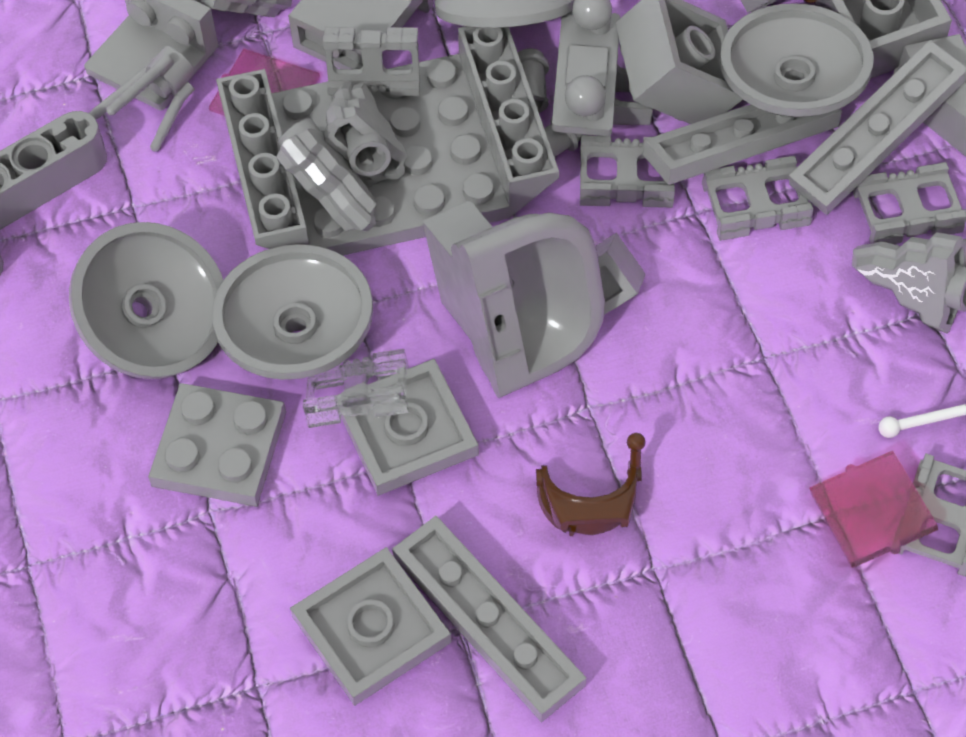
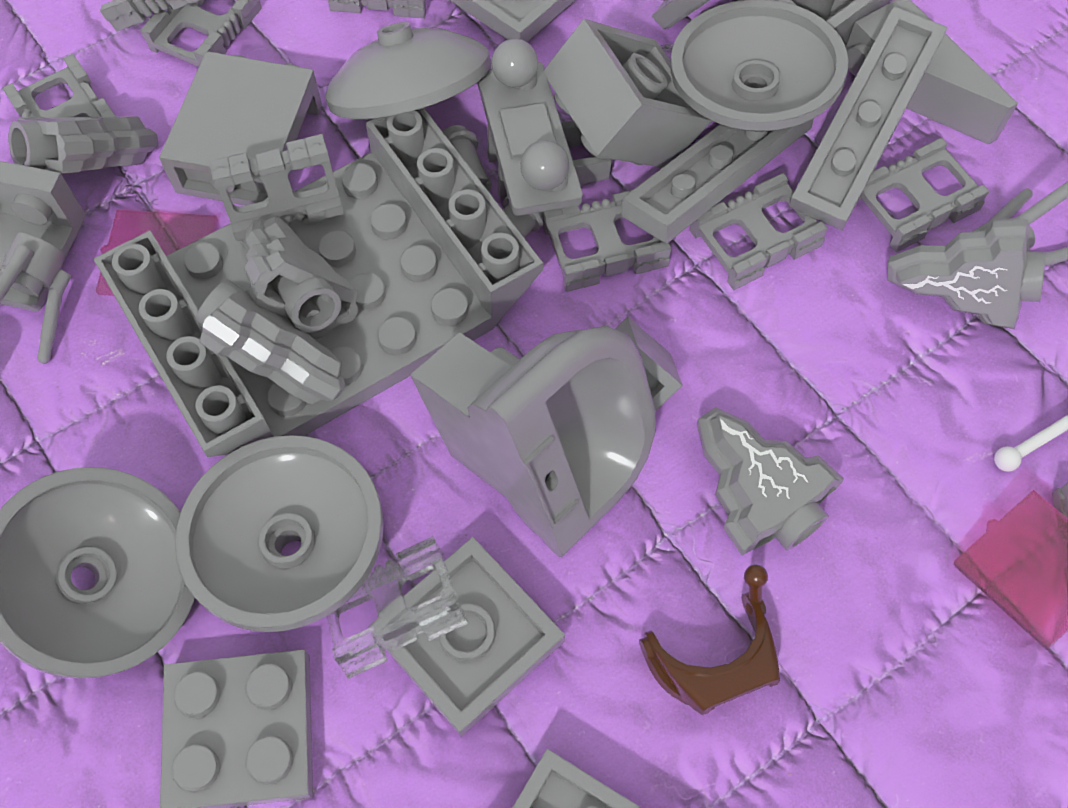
camera: 20 degrees left, 5 degrees up
none -> light grey rock [697,407,844,556]

